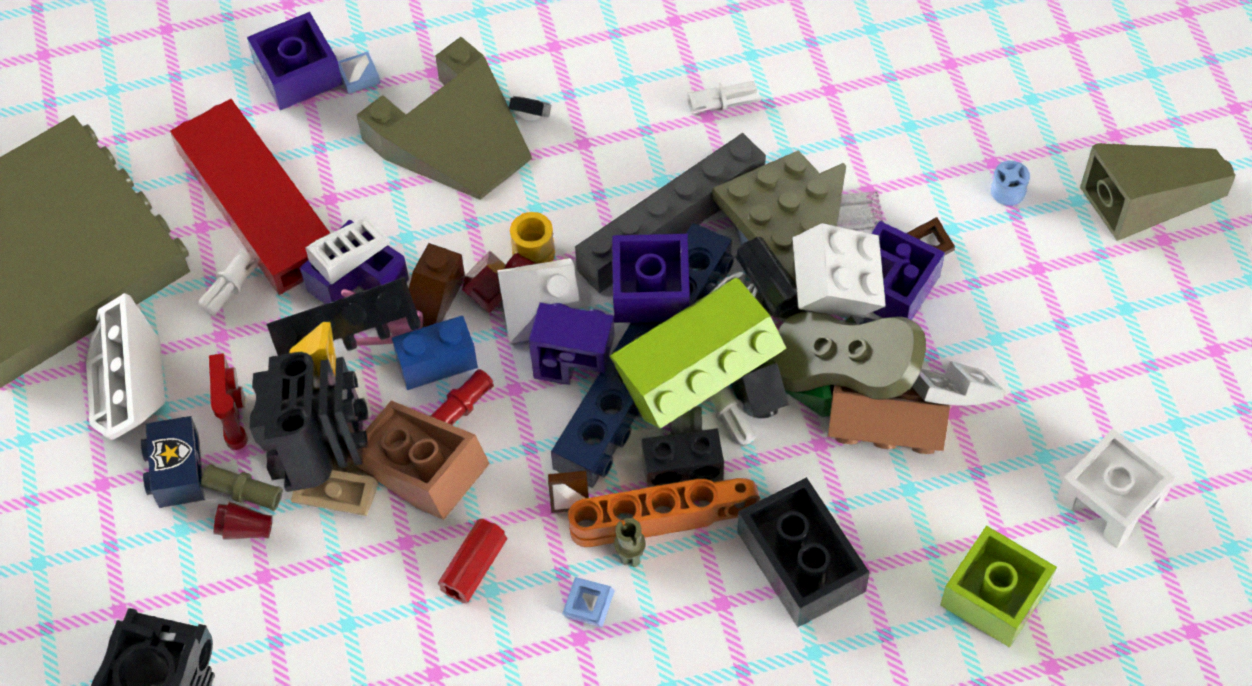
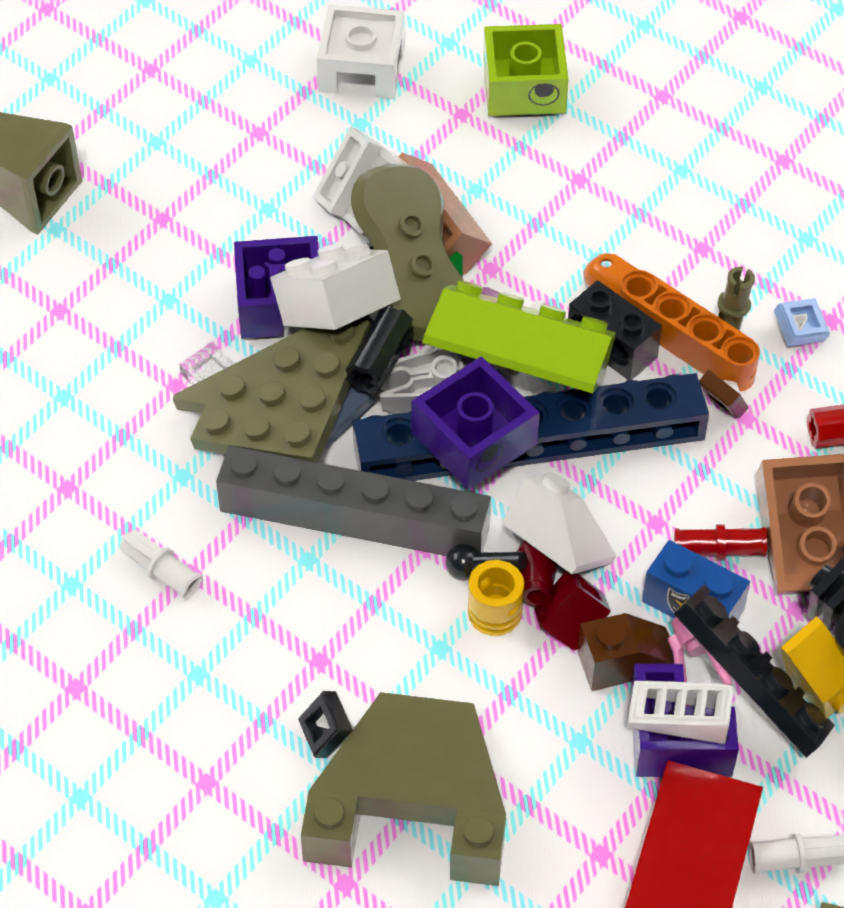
camera: 130 degrees left, 5 degrees down
dark purple brick [529,302,615,385] -> none
black brick [737,477,870,628] -> none
reddish brown tile [907,217,955,255] -> none
light blue wheel [991,160,1030,206] -> none
none -> black bar [445,544,528,580]

